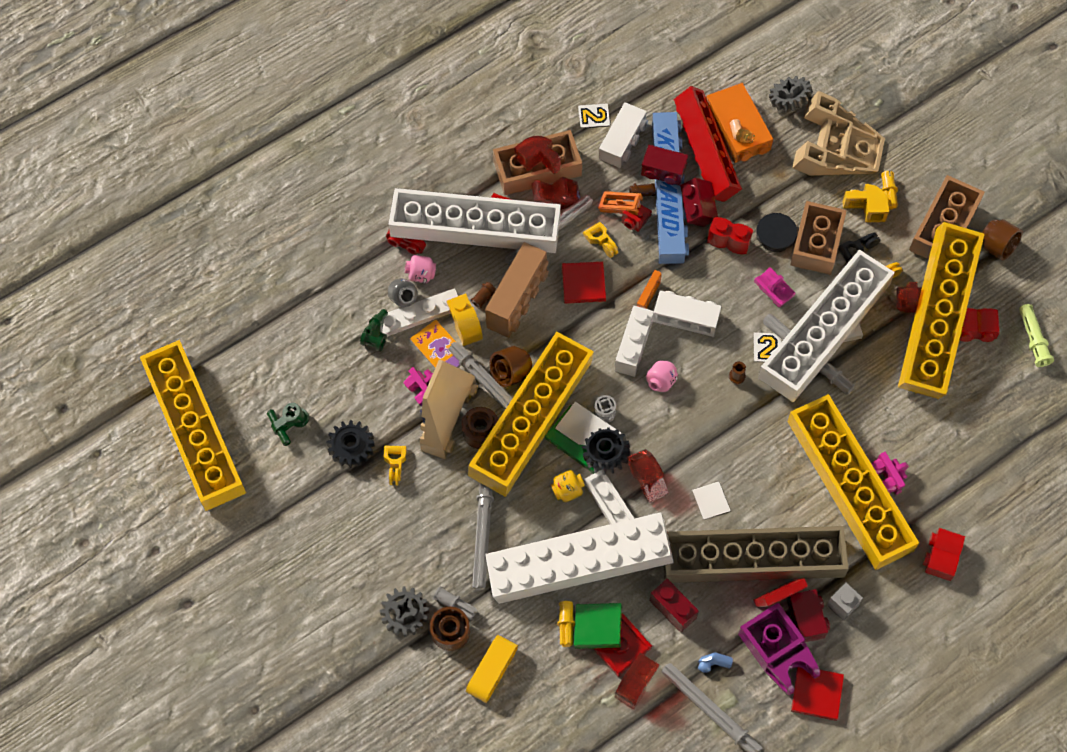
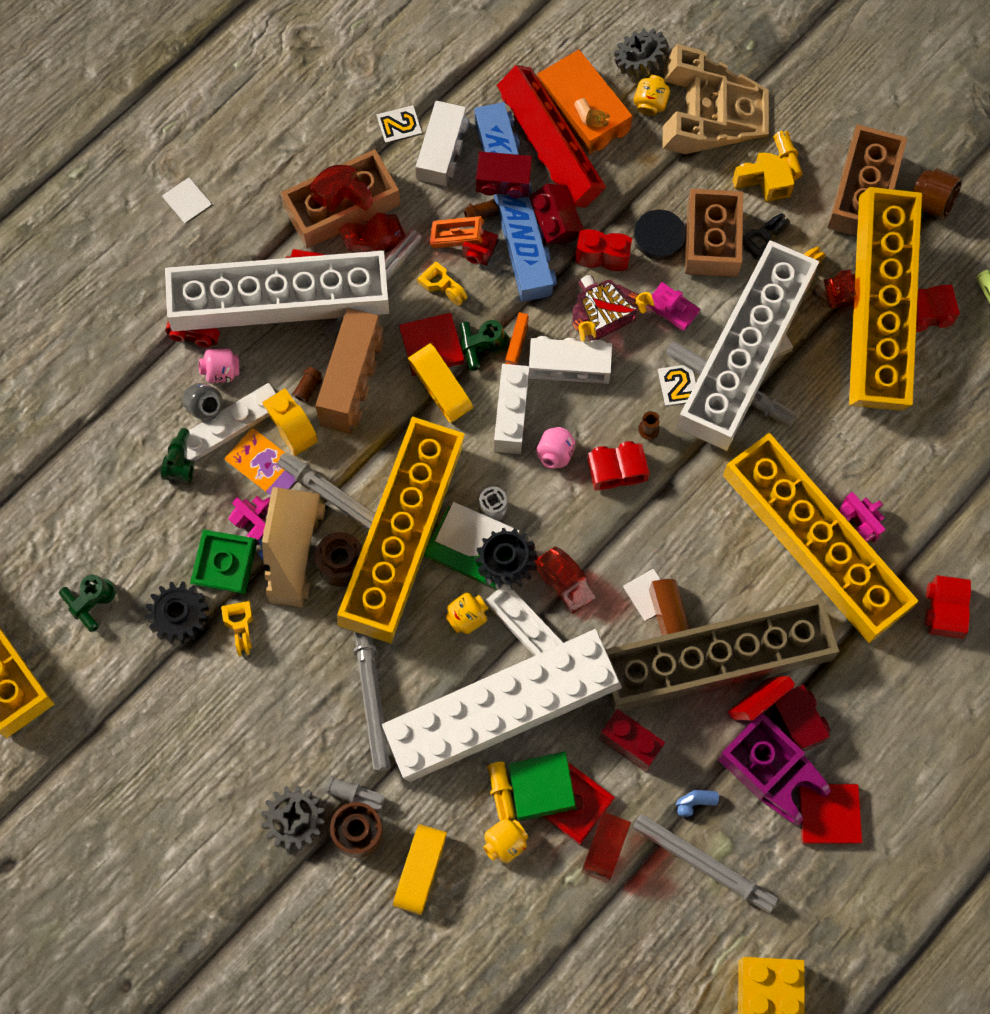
camera: 15 degrees left, 5 degrees up
reddish brown piece [490,346,532,387] -> none
light grey brick [827,583,863,621] -> none
none -> white sticker [162,178,212,223]
none -> green tile [190,529,258,595]
none -> yellow beam [407,343,474,423]
none -> dark green piece [459,320,510,371]
none -> yellow head [483,819,528,863]
none -> torso [572,275,655,342]
none -> red brick [587,441,650,491]
none -> yellow head [633,75,670,116]
none -> dark orange brick [649,579,690,636]

